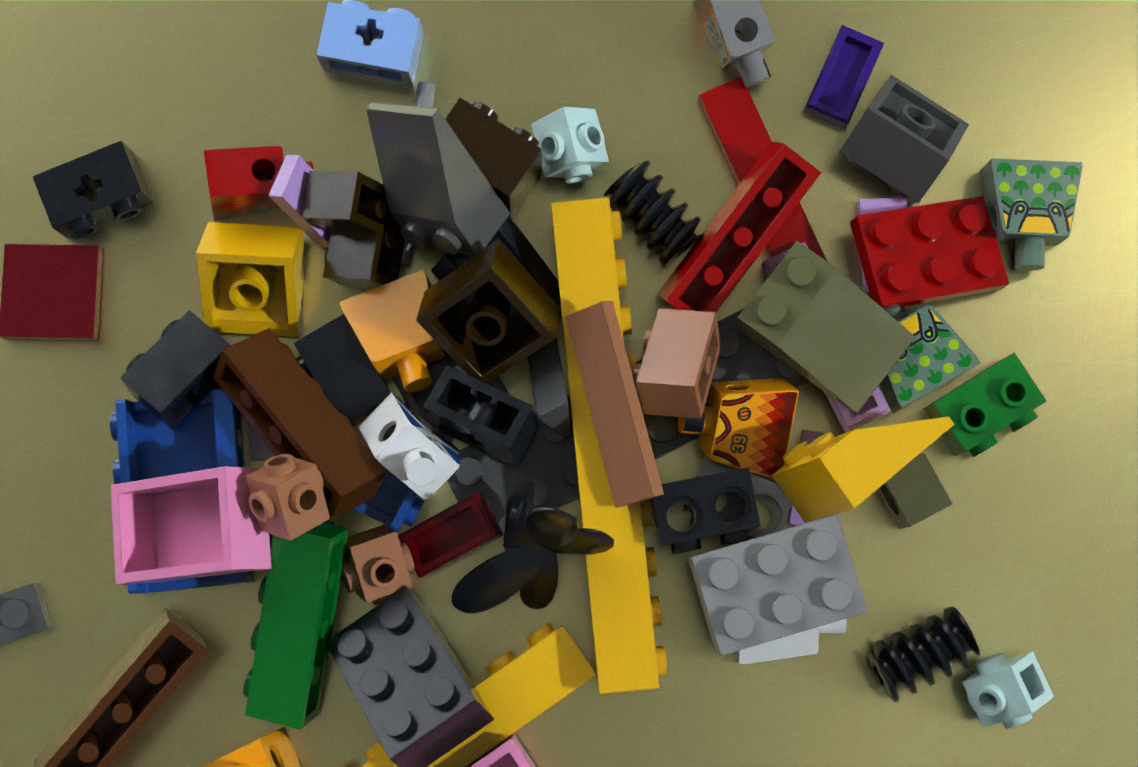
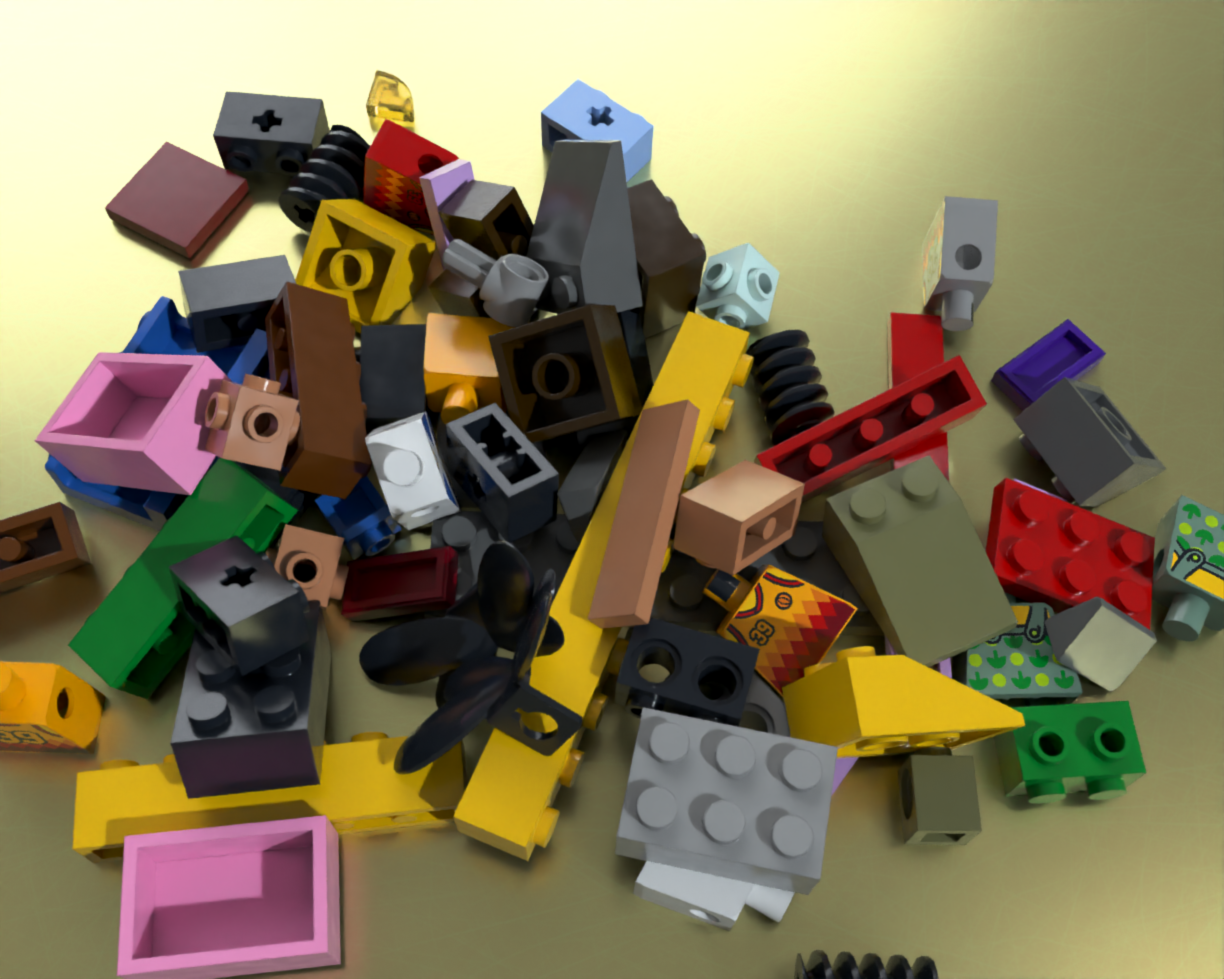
camera: 25 degrees right, 20 degrees down
none -> black brick [169,535,310,676]
none -> black piece [278,124,370,232]
none -> clear yellow tile [366,70,415,123]
none -> black piece [393,569,582,775]
none -> light grey axle [442,239,549,327]
none -> slope [1044,596,1157,692]

